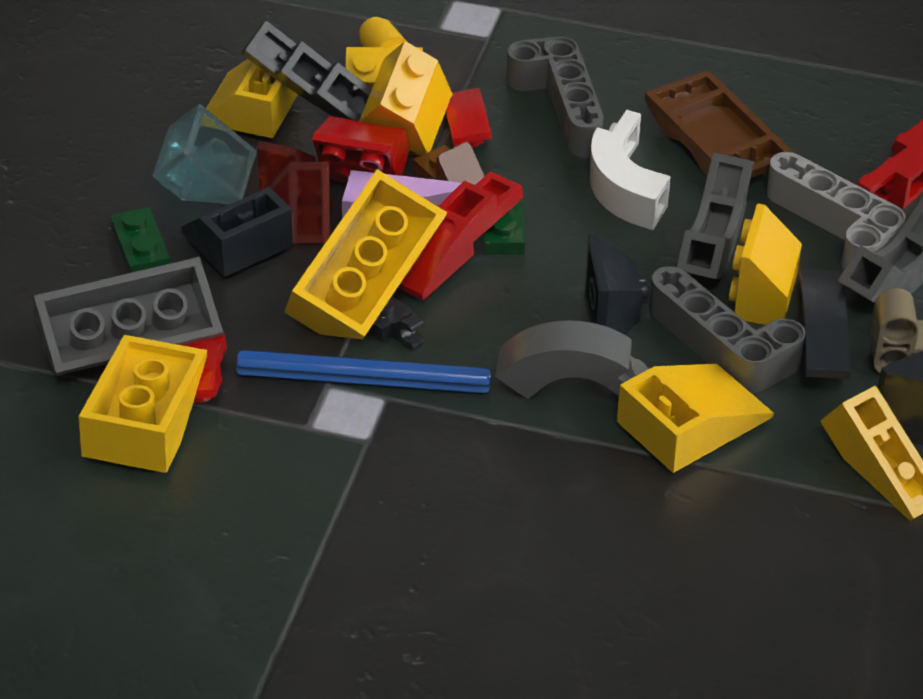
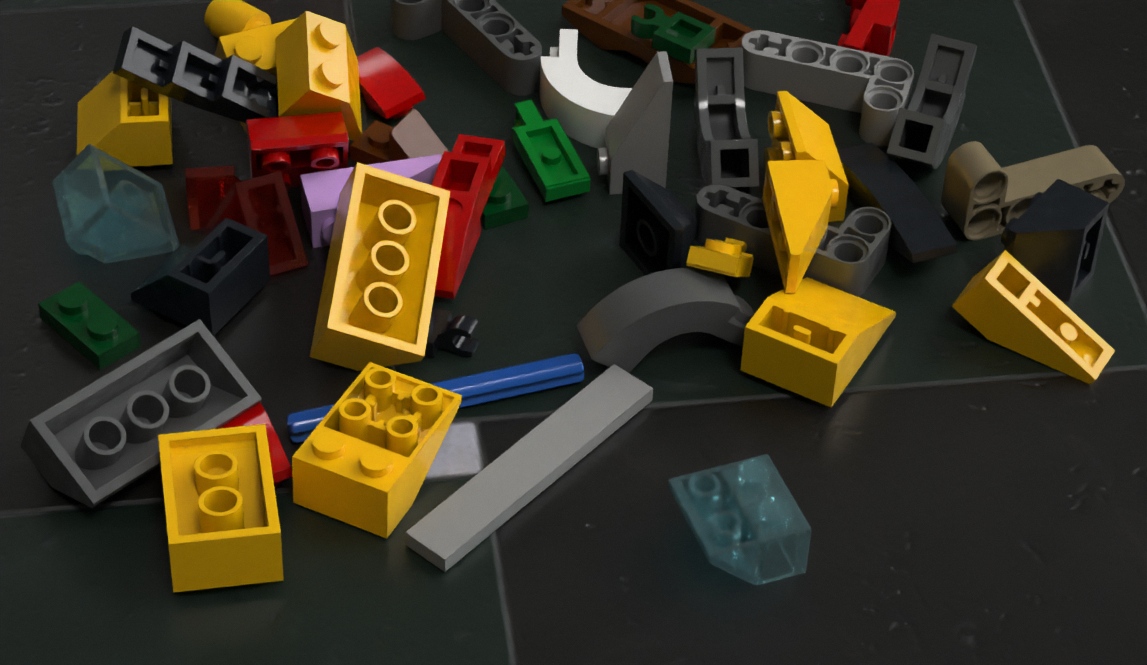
camera: 25 degrees left, 0 degrees up
none -> yellow slope [292,362,462,539]
none -> light grey tile [405,364,653,572]
none -> green hinge [511,99,591,202]
none -> light grey slope [597,51,673,195]
none -> dark green plate [630,4,716,65]
none -> clear light blue slope [668,454,812,586]
none -> yellow hinge [686,237,754,277]
none -> yellow slope [762,160,839,293]

